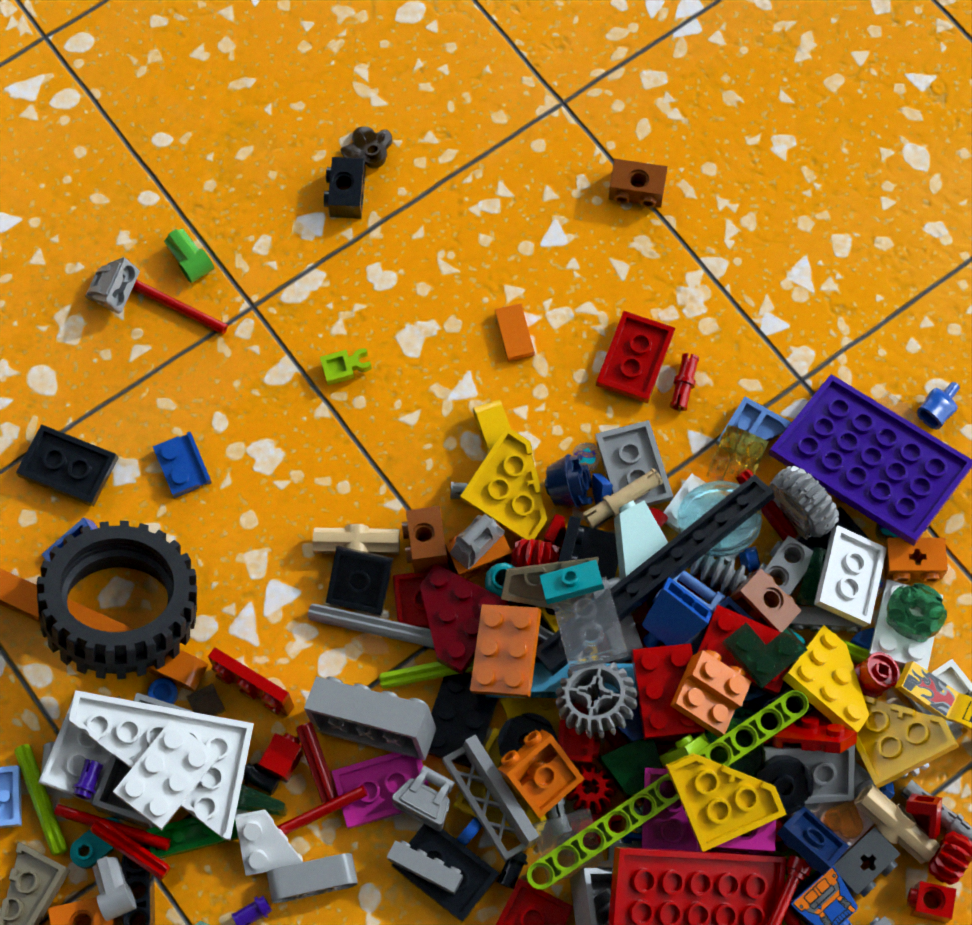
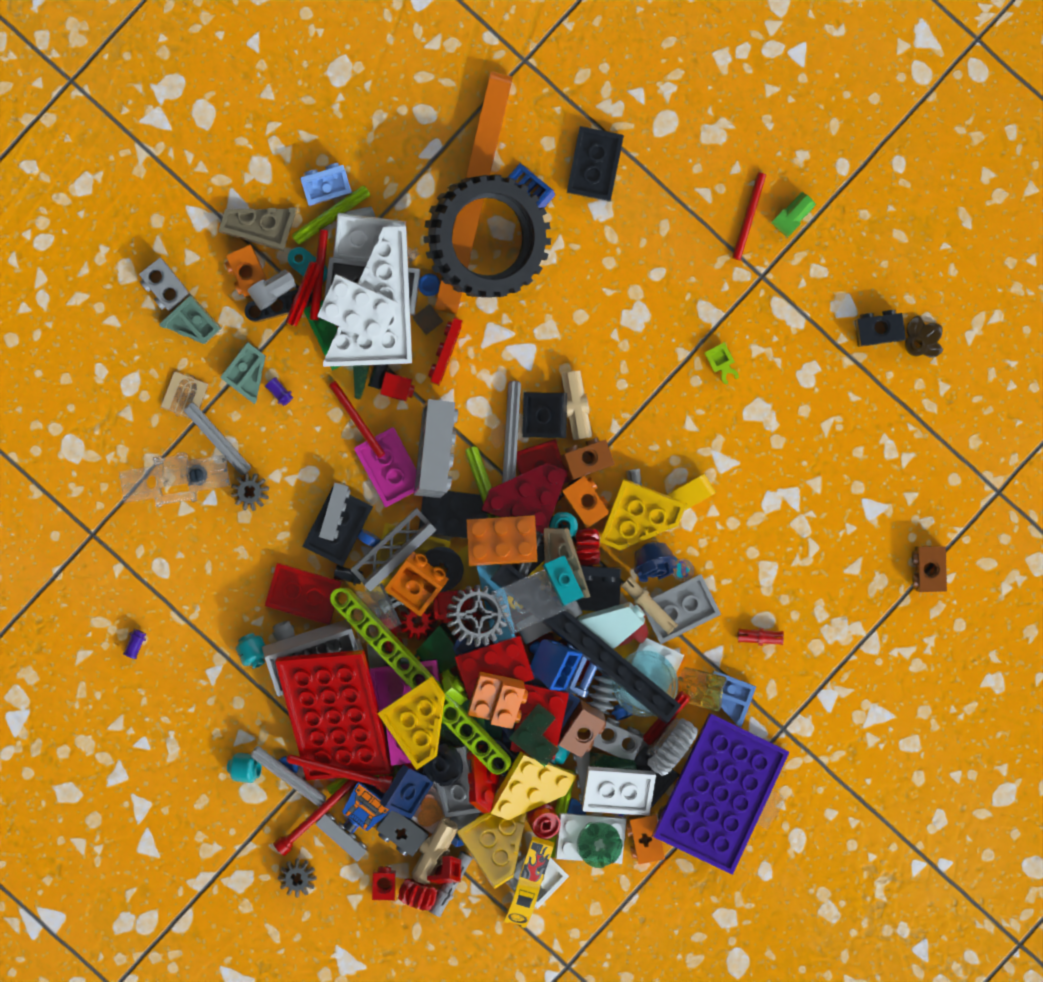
camera: 80 degrees right, 20 degrees up
dark purple pin [72,759,103,800] -> none
light grey piece [85,257,140,314] -> none
blue plate [153,431,212,498] -> none
white wing [235,810,303,876] -> none
light grey beam [267,853,358,903] -> none
red axle [296,722,338,804] -> none
light grey piece [392,766,455,831] -> none
light grey piece [450,514,505,570] -> none
orange tile [495,303,535,362] -> none
red tile [544,514,566,546] -> none
blue tile [592,473,613,505] -> none
red plate [596,311,676,404] -> none
blue piece [917,382,960,430] -> none

